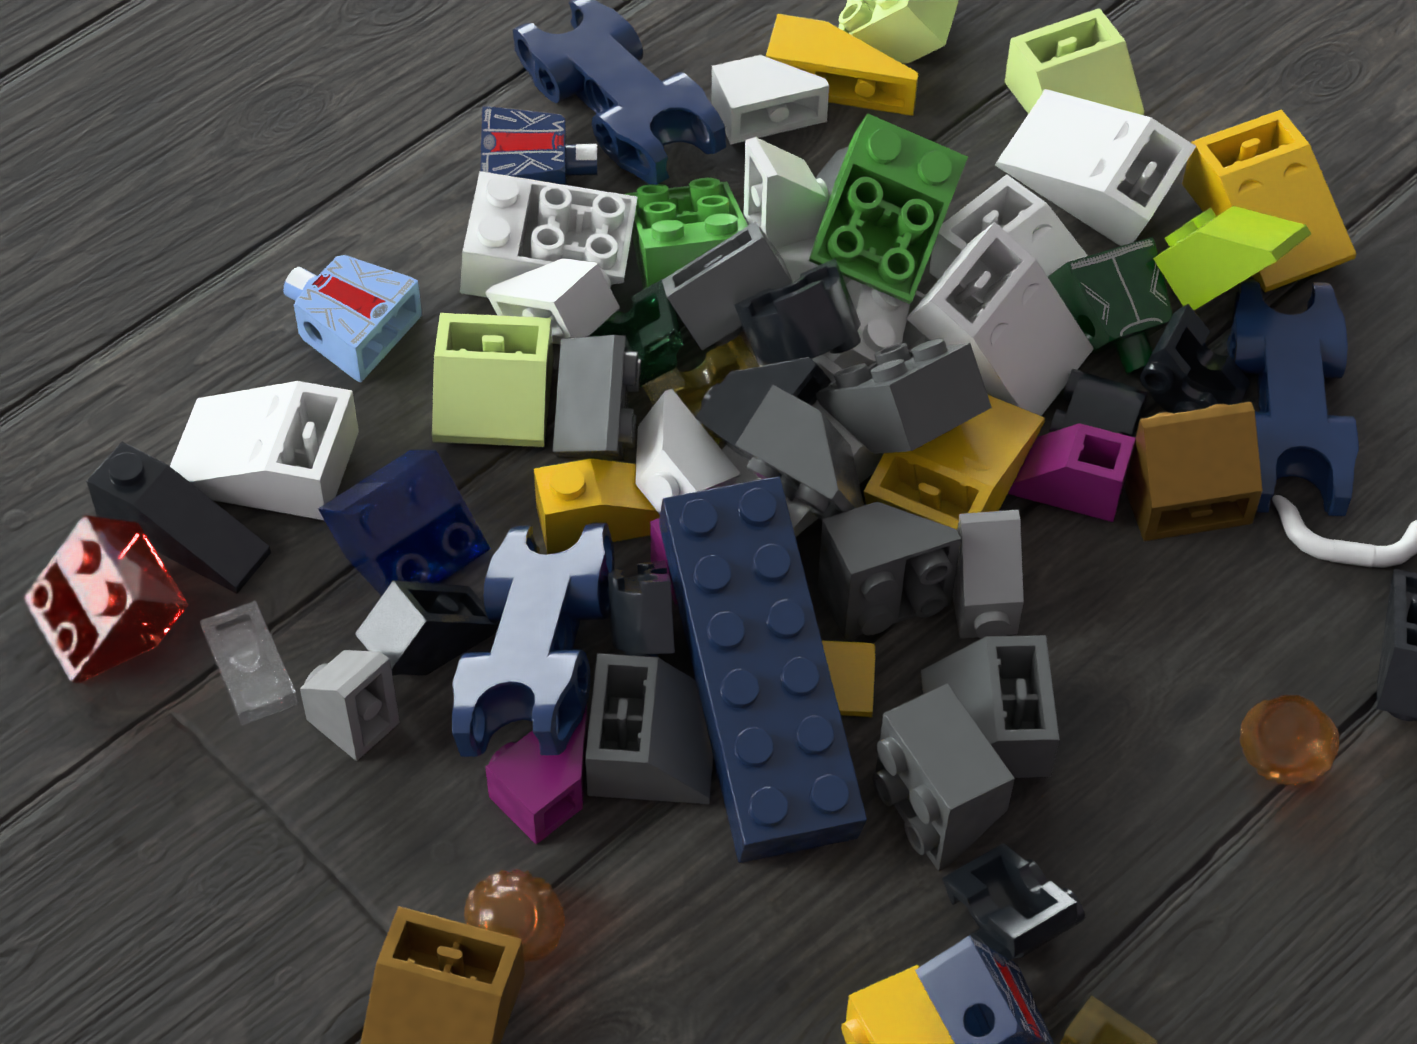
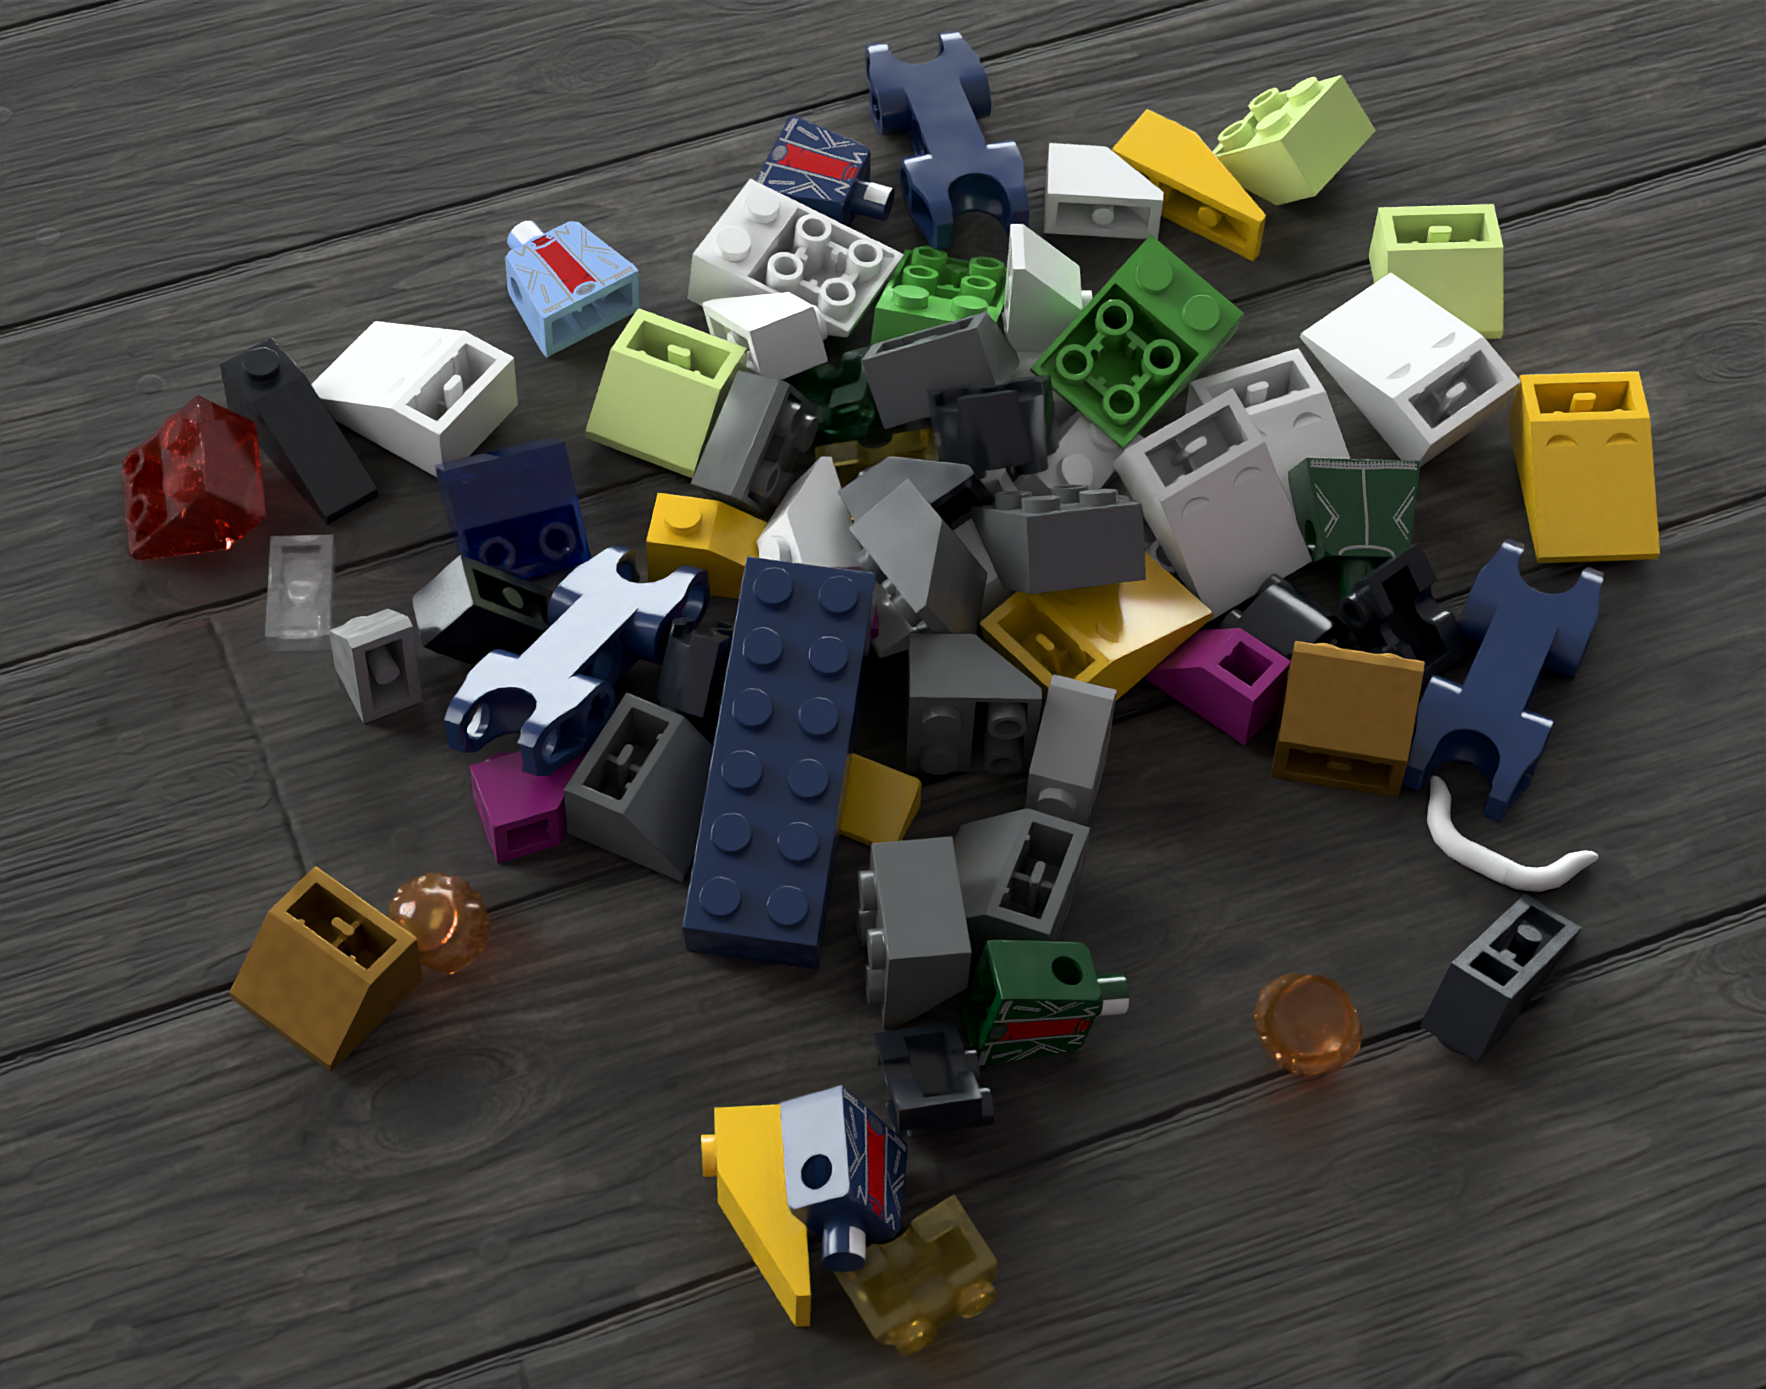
camera: 20 degrees right, 0 degrees up
lime slope [1153,206,1311,310] -> none
none -> dark green torso [959,940,1129,1067]

